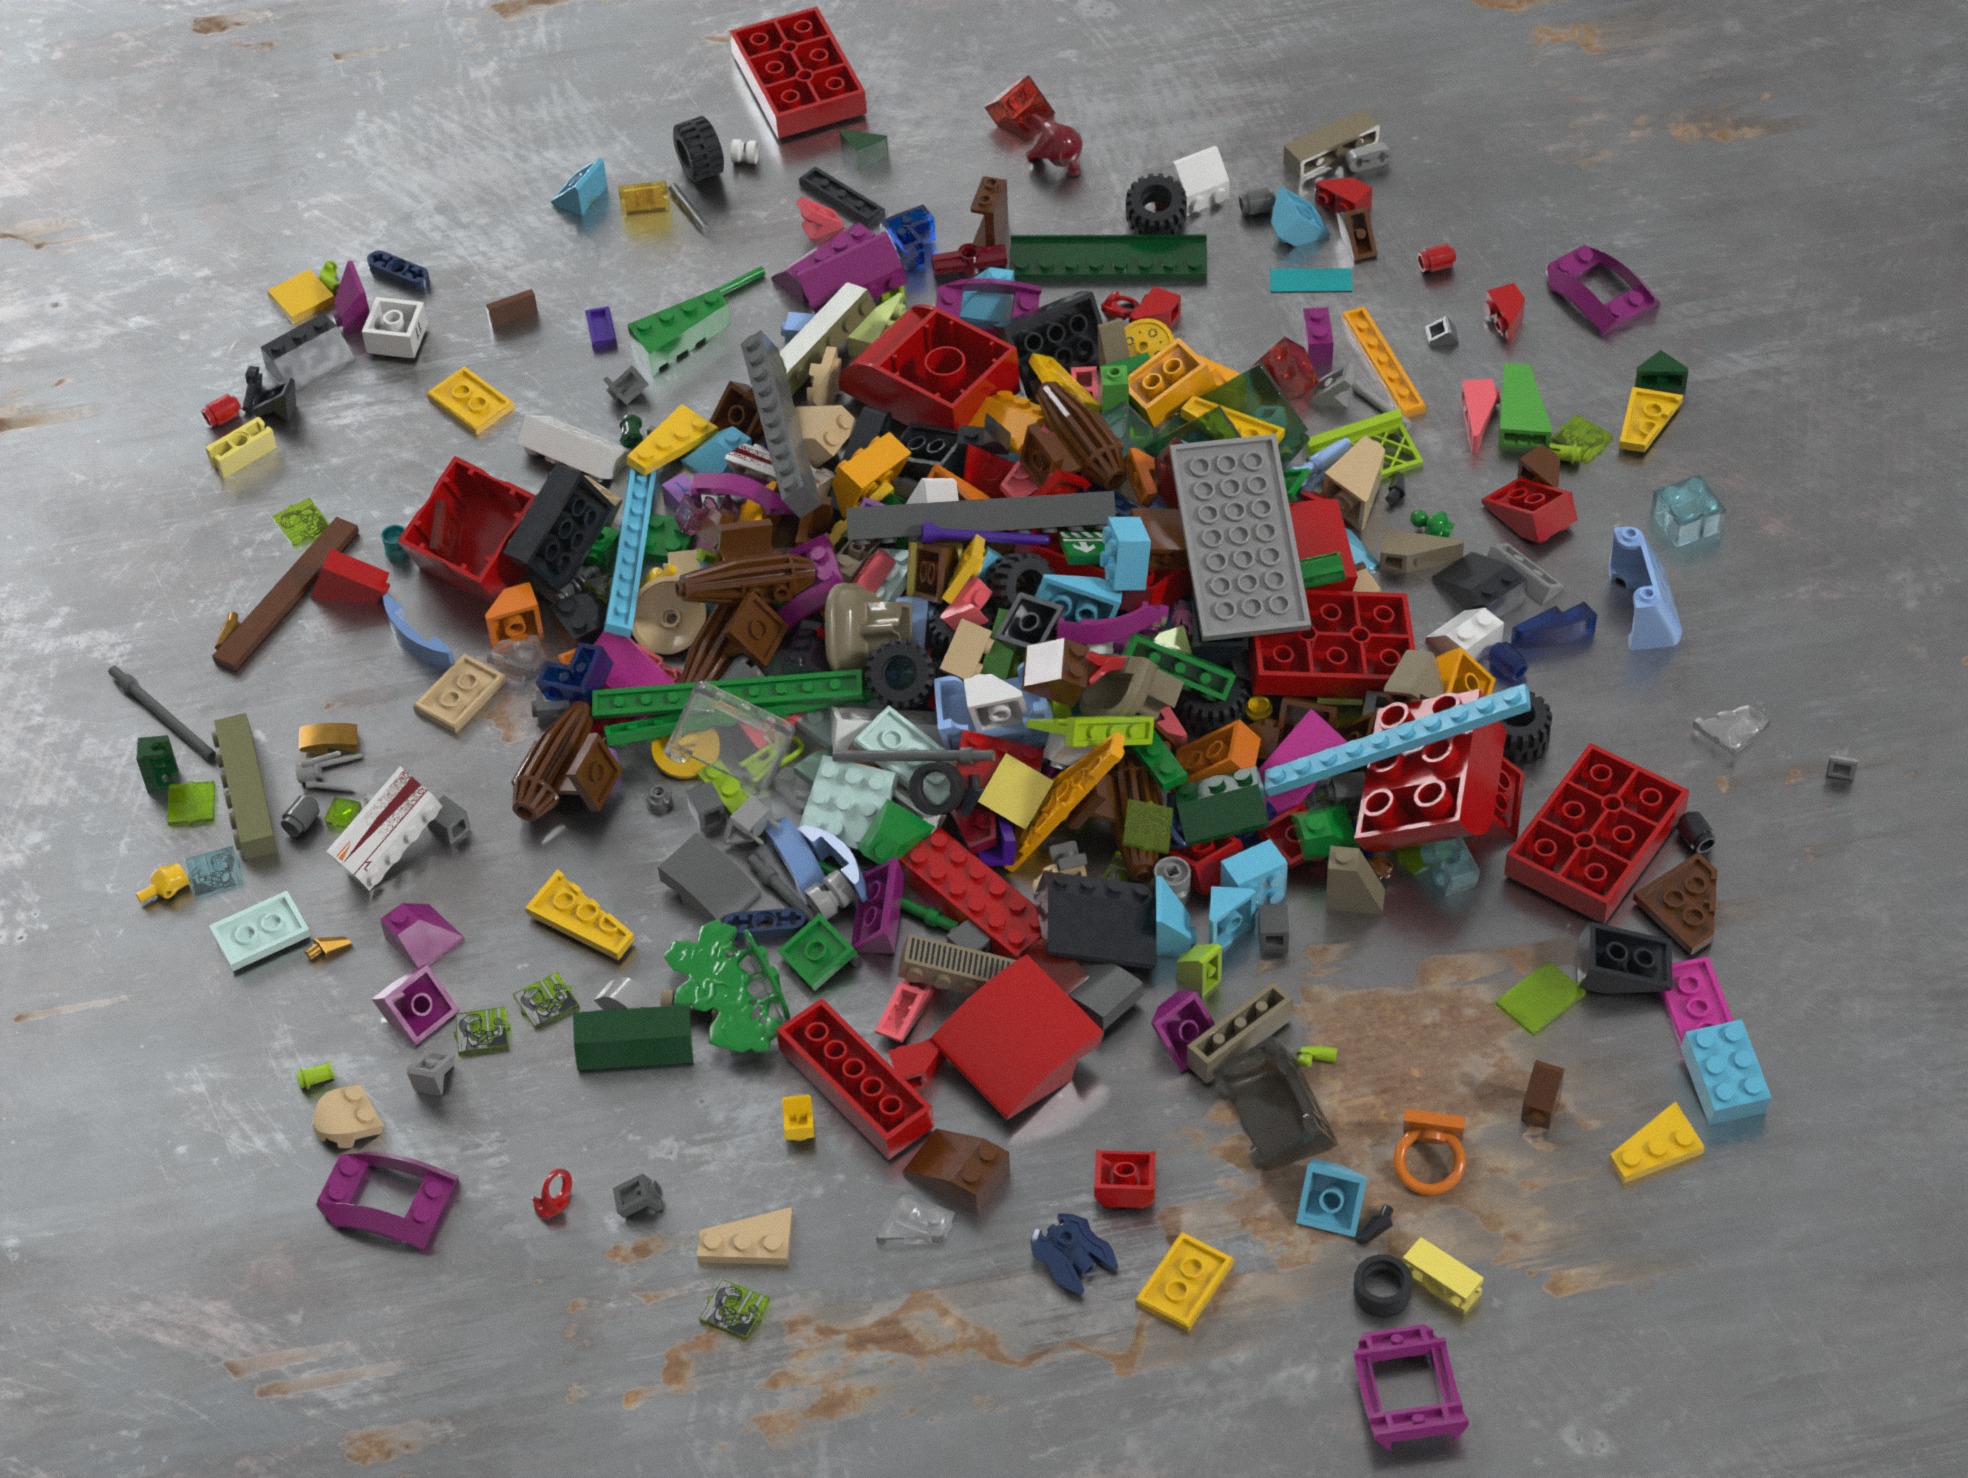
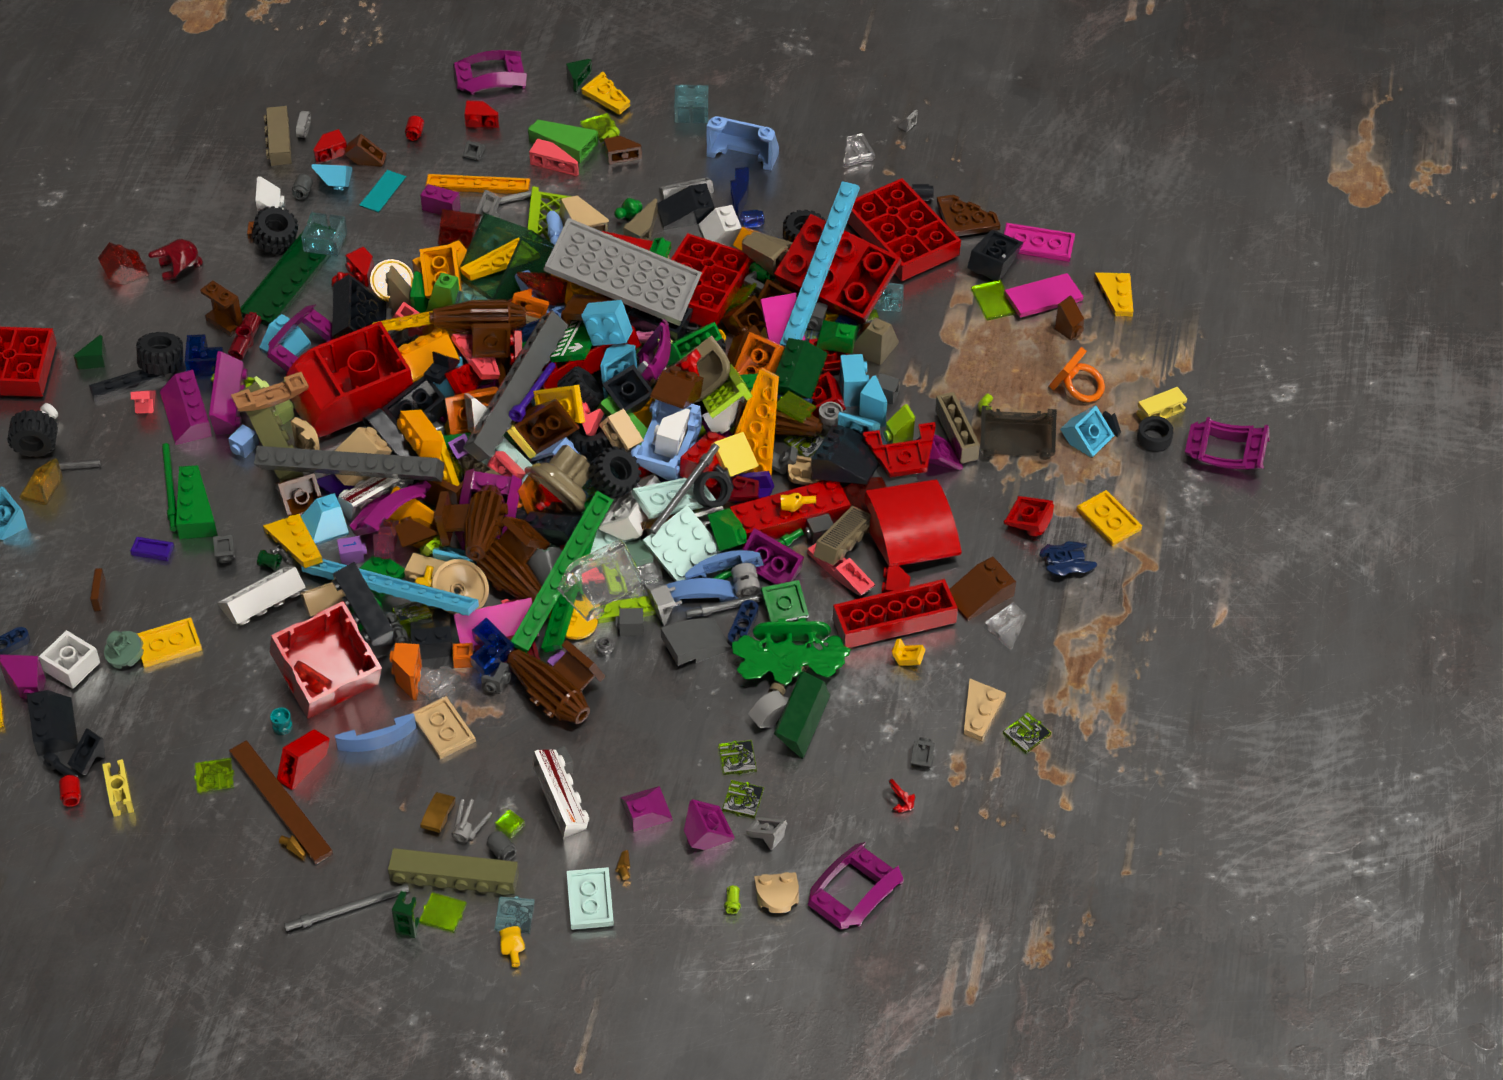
camera: 70 degrees left, 0 degrees up
yellow wing [525,869,635,960] -> none
red slope [1481,477,1578,543] -> none
medium azure brick [1680,1019,1772,1126] -> none
none -> sand green tile [104,631,144,669]
none -> black tyre [136,332,183,375]
none -> medium nougat slope [231,372,309,411]
none -> clear light blue piece [301,212,347,256]
none -> yellow piece [781,493,816,512]
none -> red wing [863,422,936,478]
none -> dark pink tile [1004,273,1084,318]

